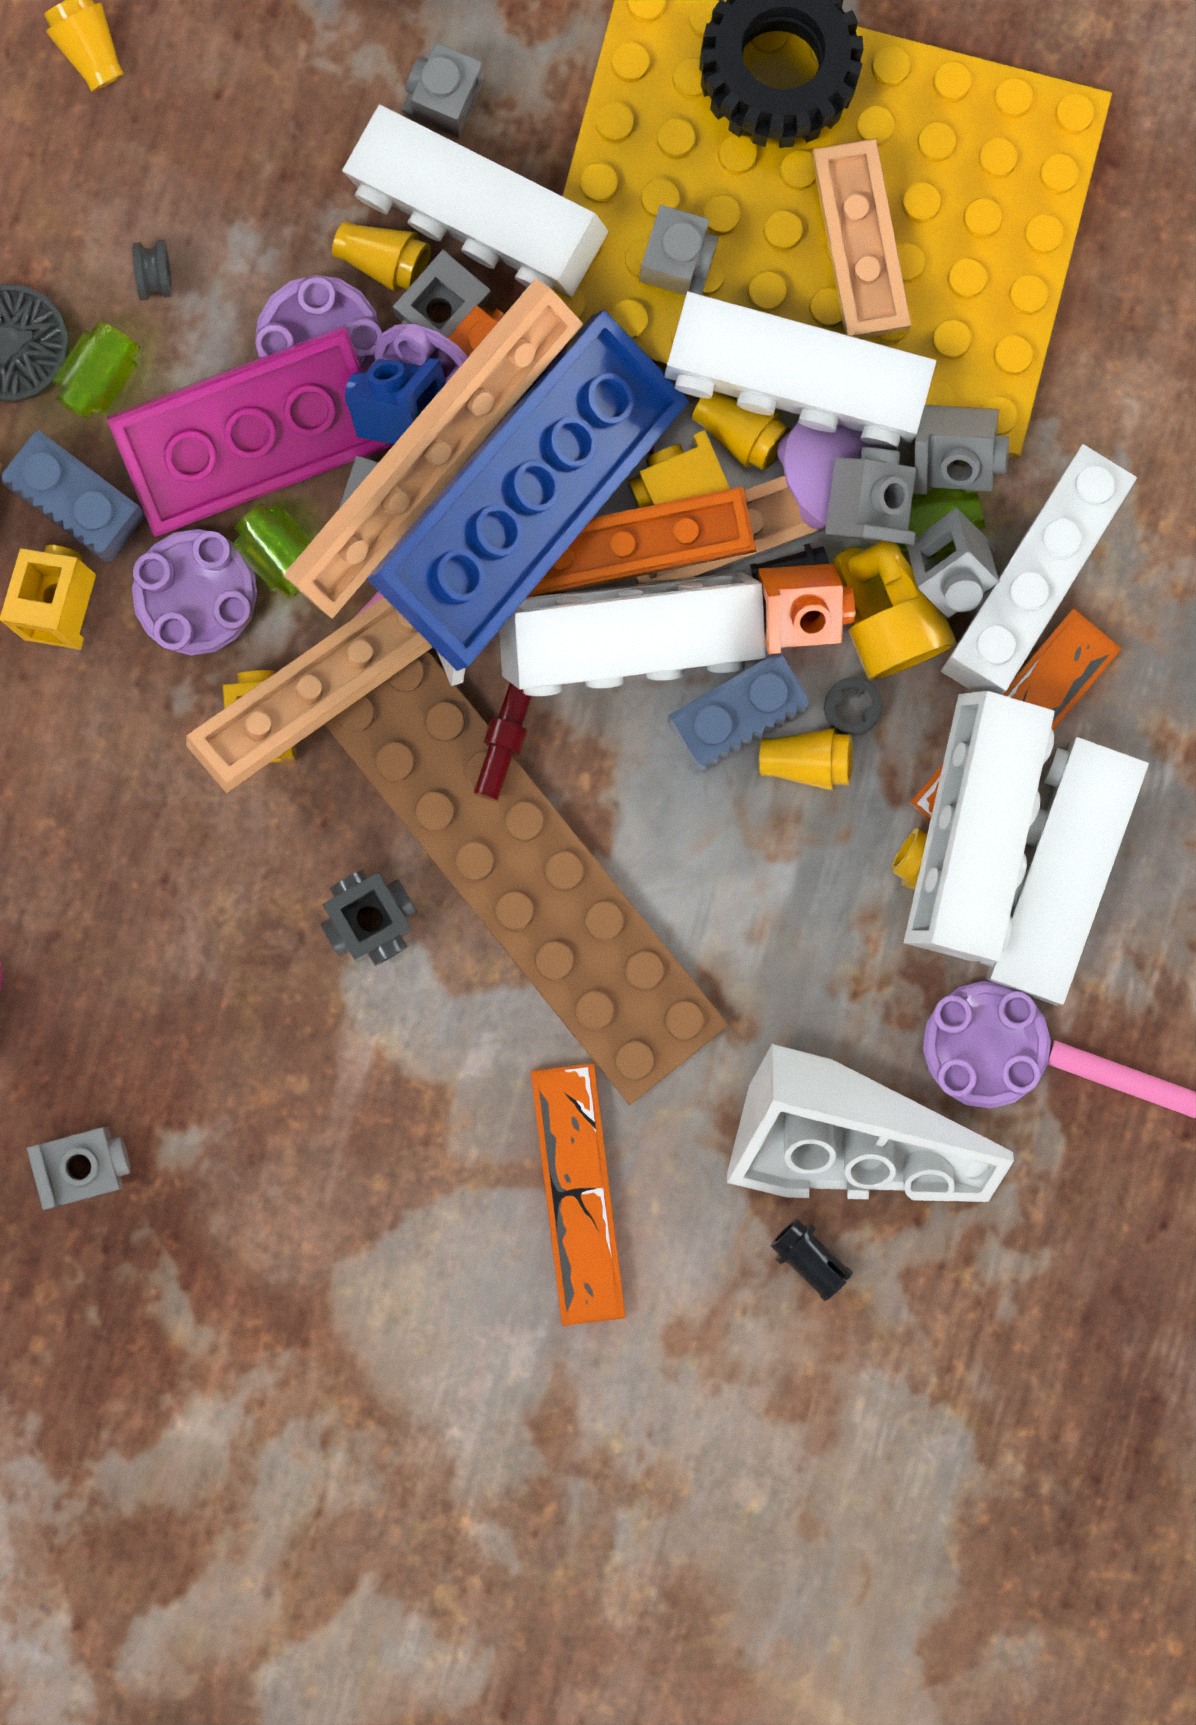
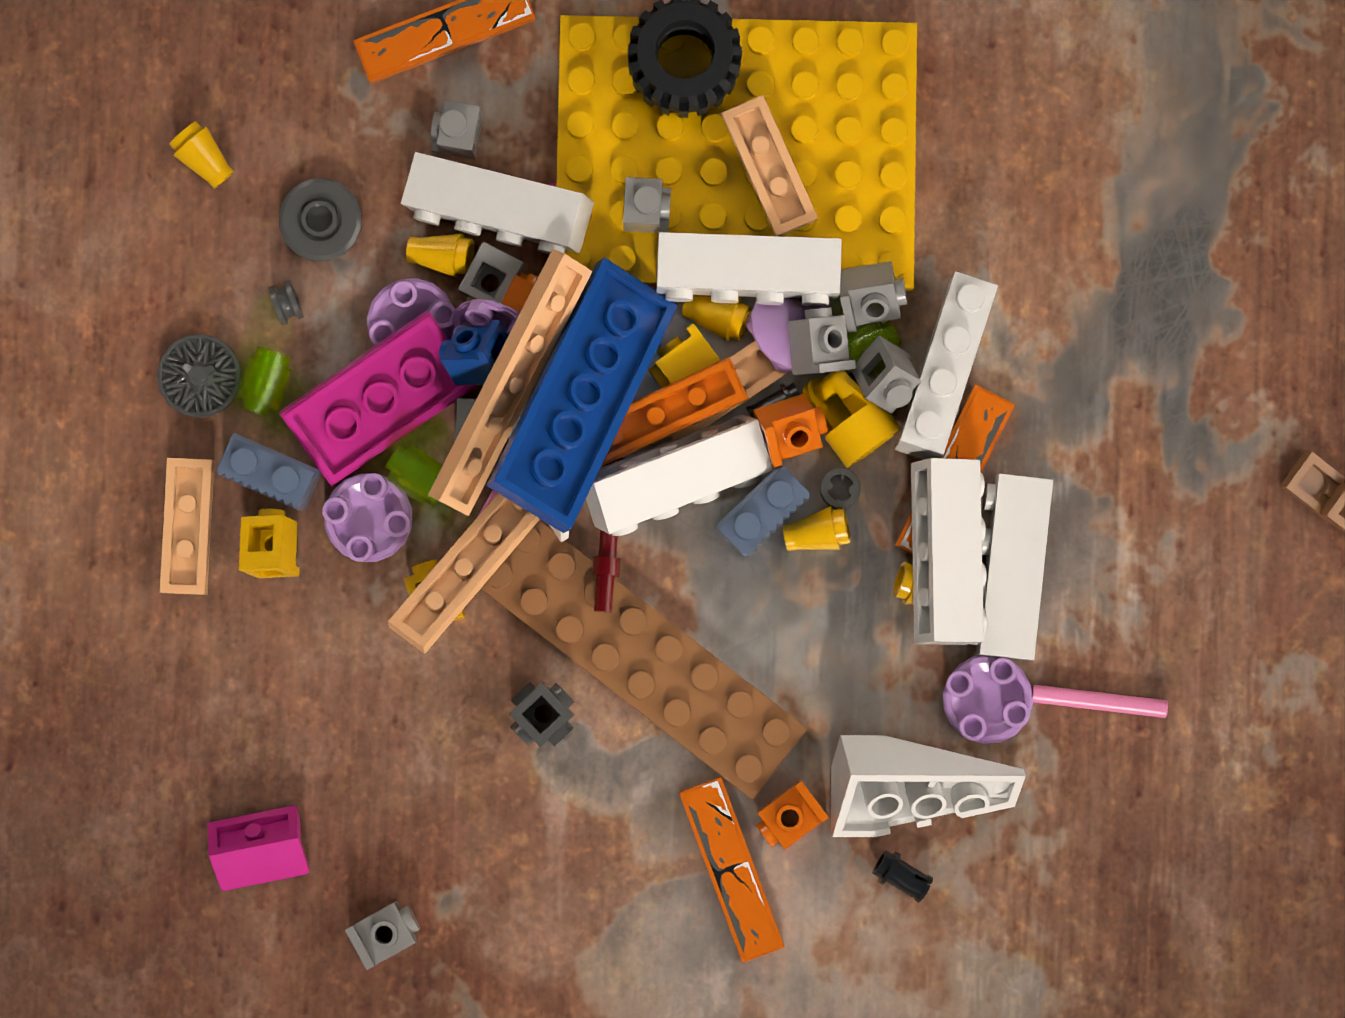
camera: 10 degrees left, 0 degrees up
none -> dark grey wheel [279,179,362,262]
none -> orange brick [755,780,829,850]

